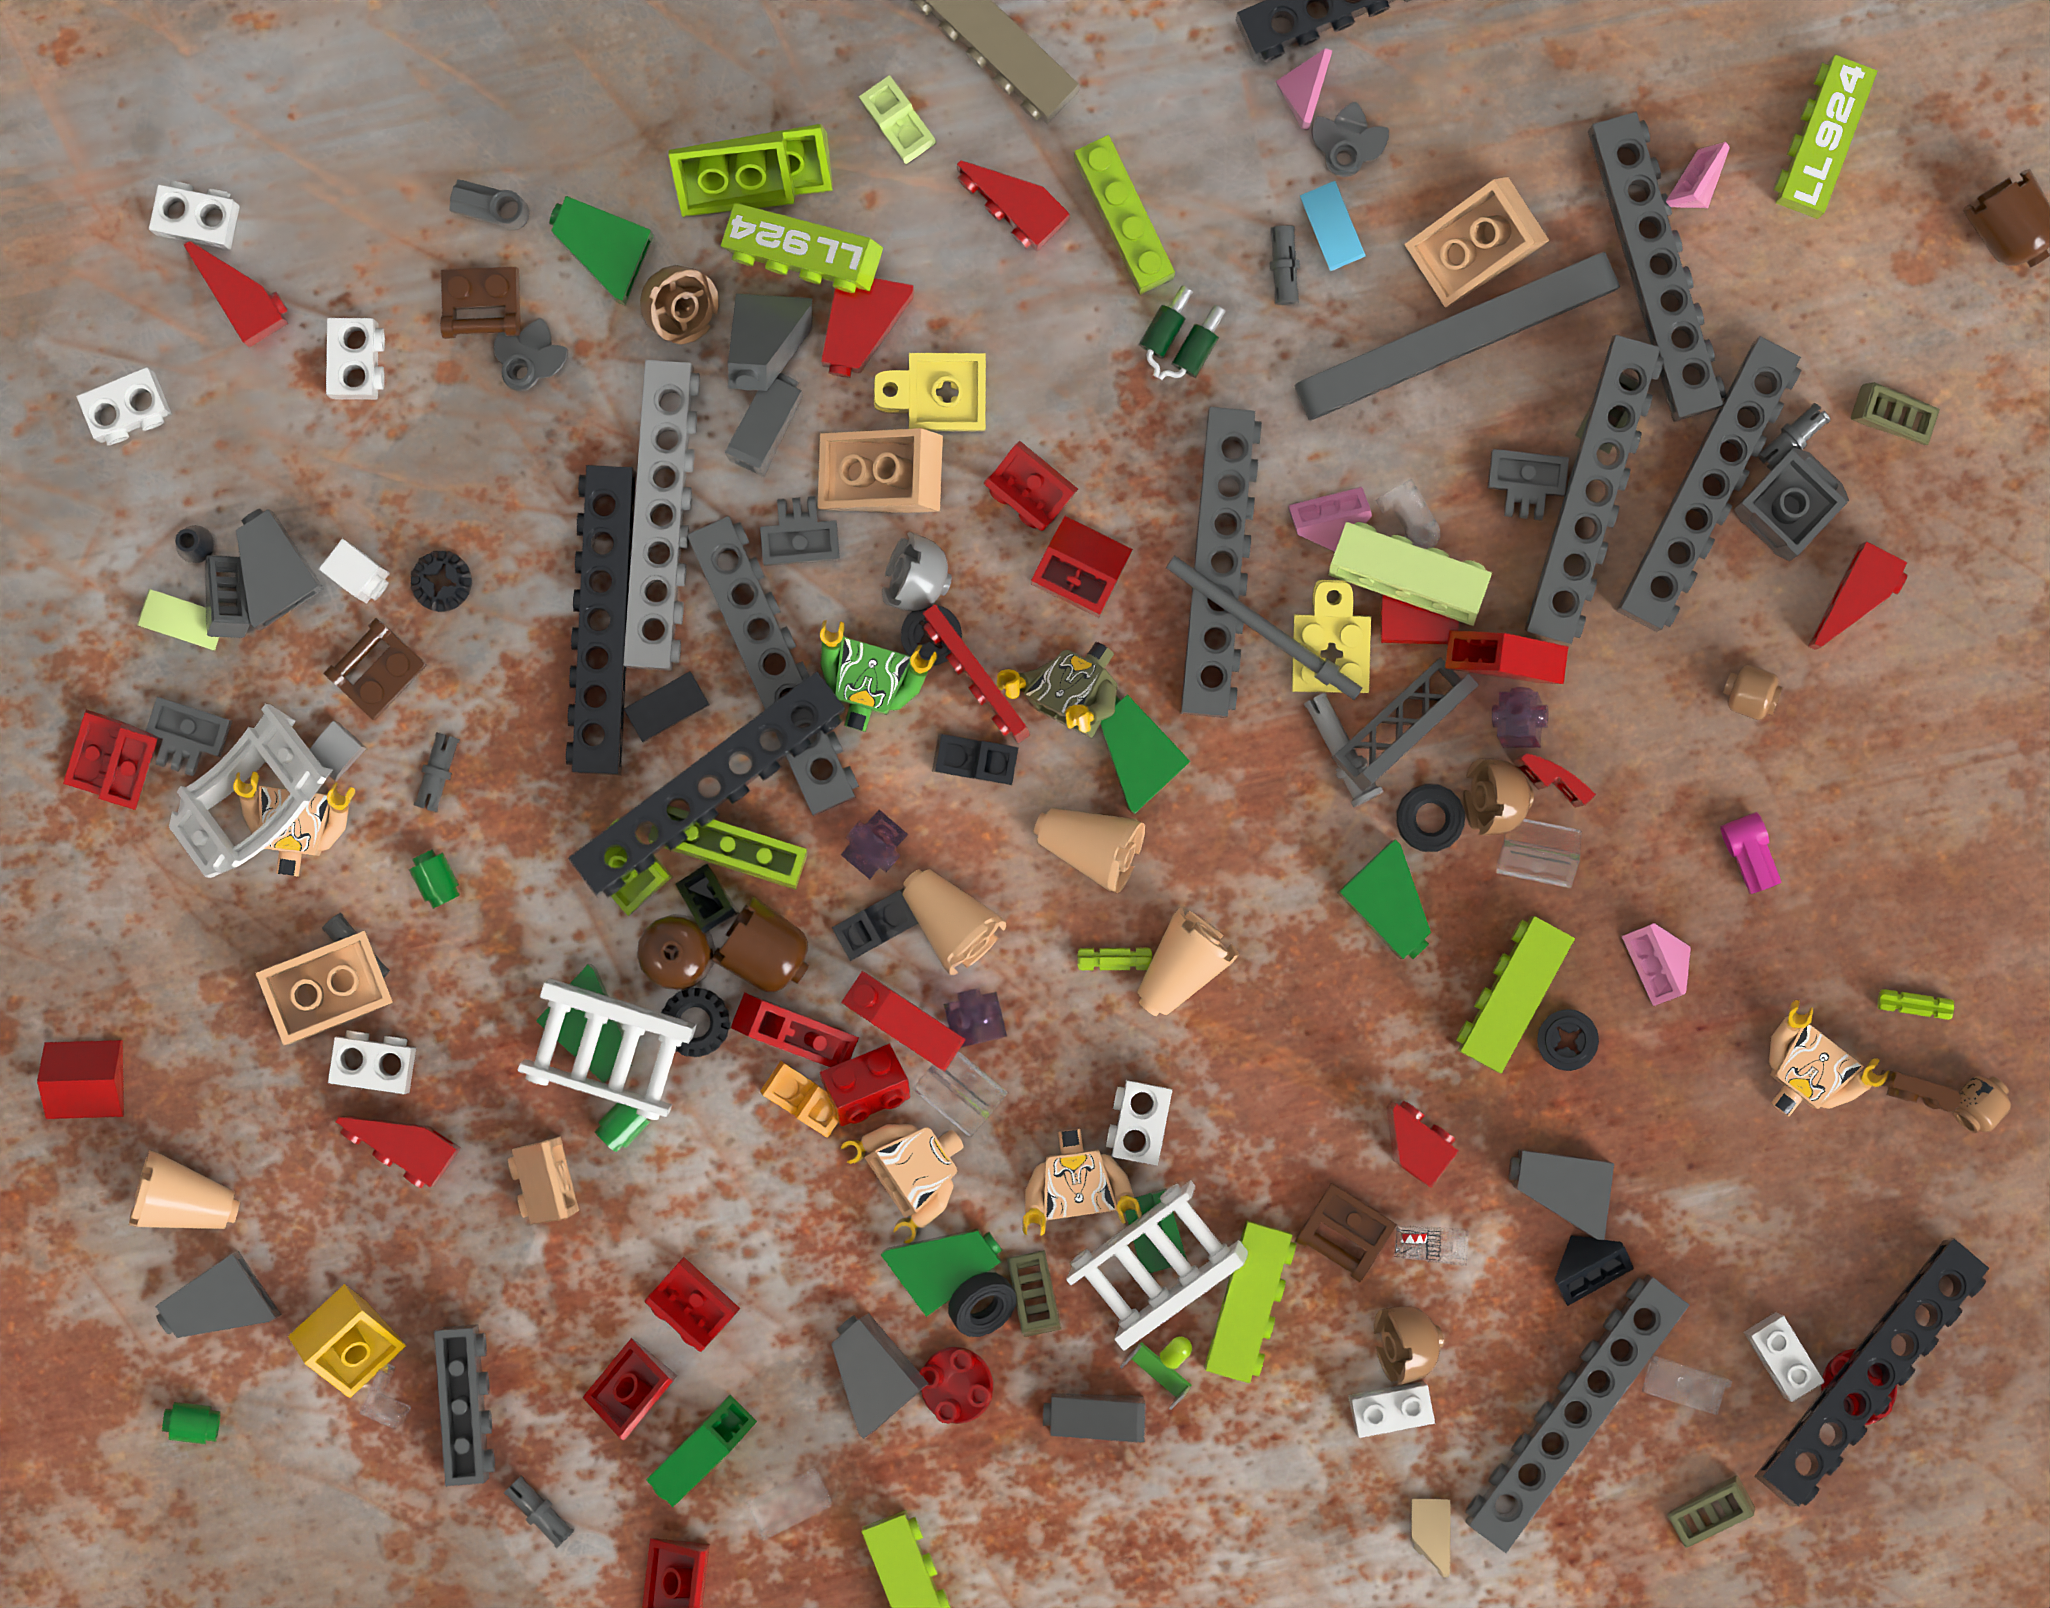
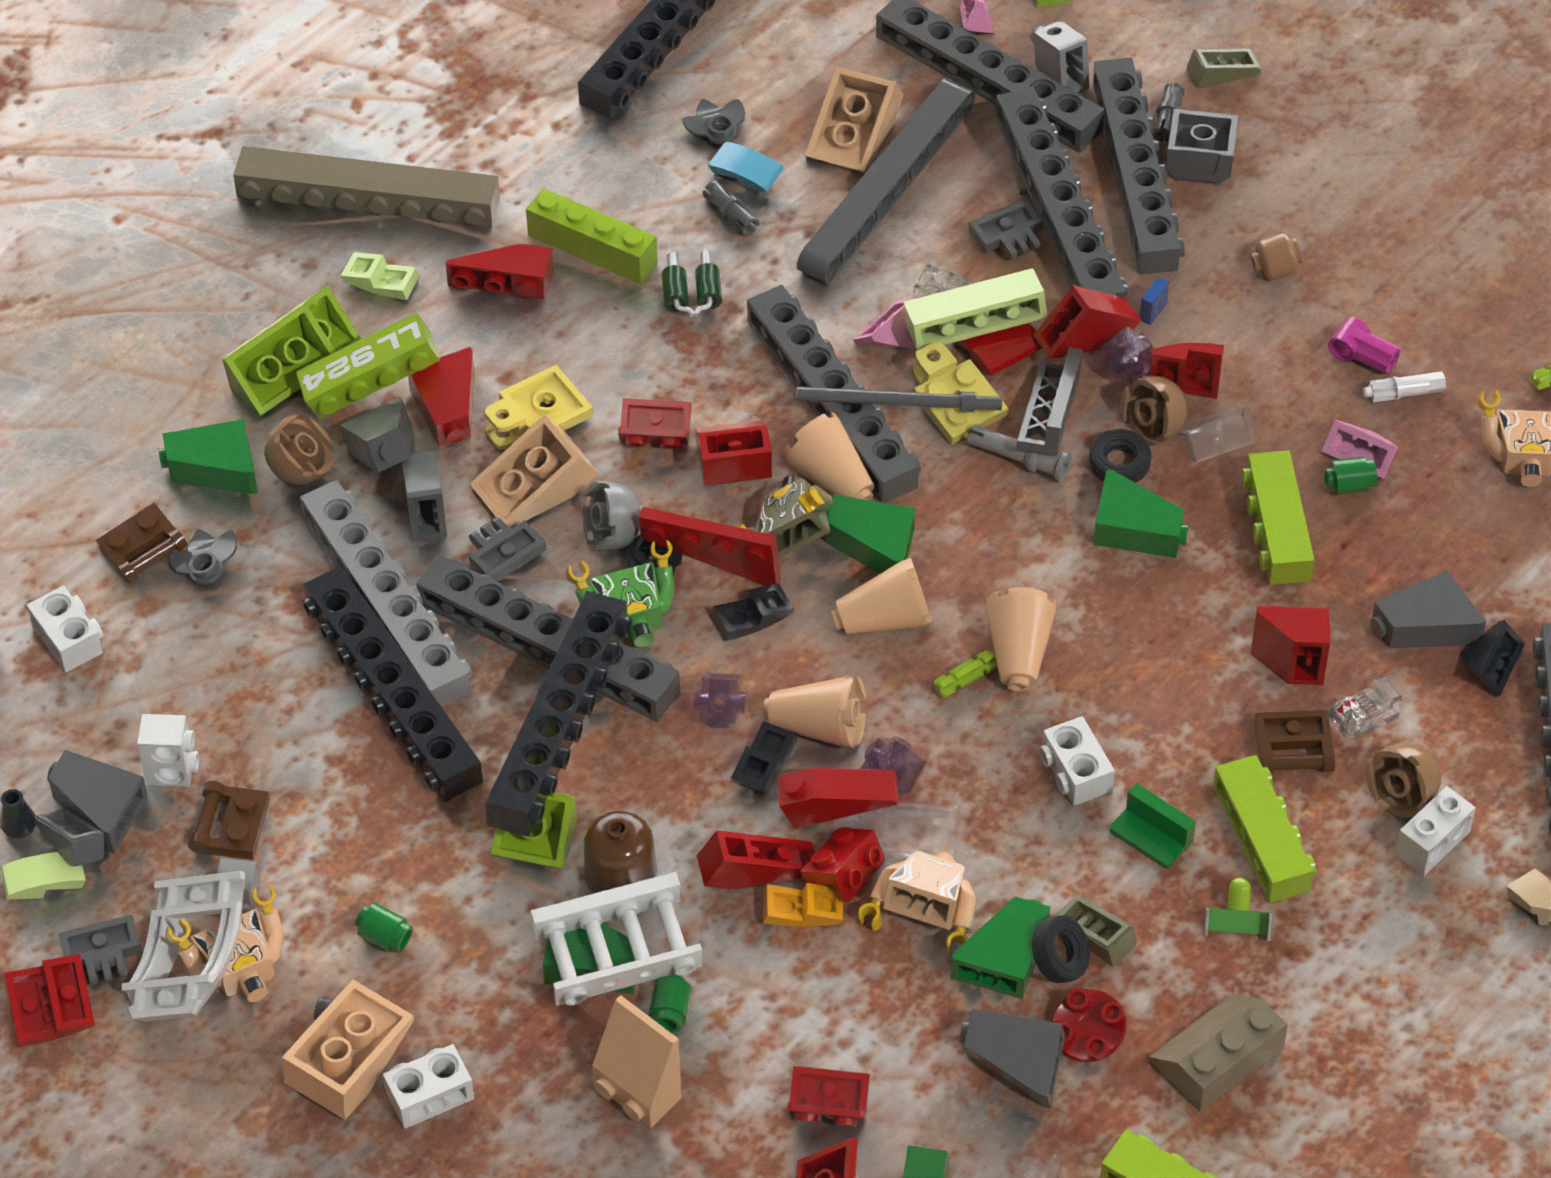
camera: 30 degrees left, 35 degrees down
red slope [335,1116,461,1189] -> none
black gear [410,551,472,612] -> none
dark grey pin [414,732,460,812] -> none
dark grey piece [449,179,529,230] -> none
black tile [624,671,710,743] -> none
lime brick [648,806,808,890] -> none
black tyre [661,988,731,1057] -> none
black slope [675,864,739,933] -> none
reddish brown cylinder [712,896,809,992] -> none
light nougat torso [1022,1129,1142,1235] -> none
dark grey slope [1043,1393,1145,1443] -> none
white fence [1066,1180,1248,1350] -> none
bright pink slope [1276,48,1333,130] -> none
black gear [1537,1009,1599,1071] -> none
red slope [1808,541,1908,650] -> none
none -> light nougat cone [782,412,874,500]
none -> light grey torso [1030,22,1090,93]
none -> blue tile [1140,277,1169,325]
none -> dark tan slope [1148,994,1288,1112]
none -> green brick [1324,456,1378,495]
none -> white piece [1363,372,1446,403]

